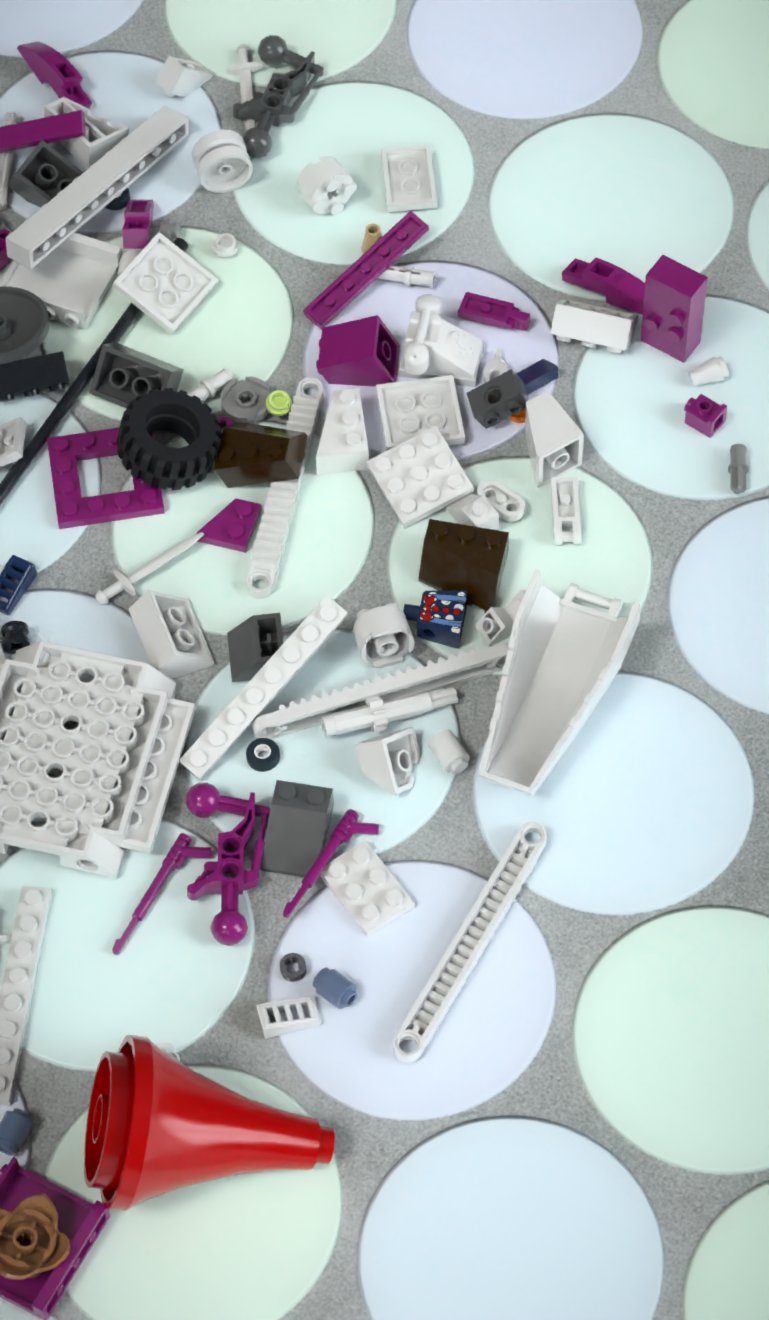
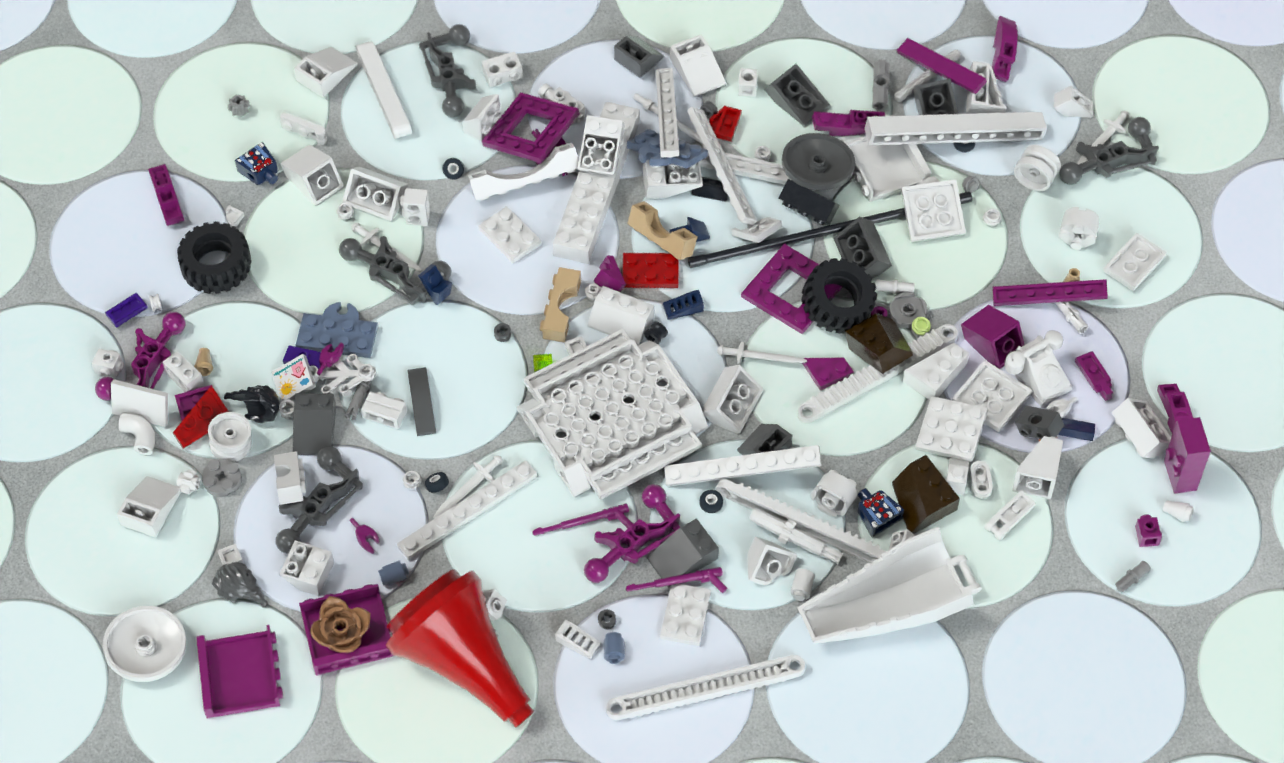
camera: 45 degrees right, 0 degrees up
magenta slope [122,199,154,249] -> none

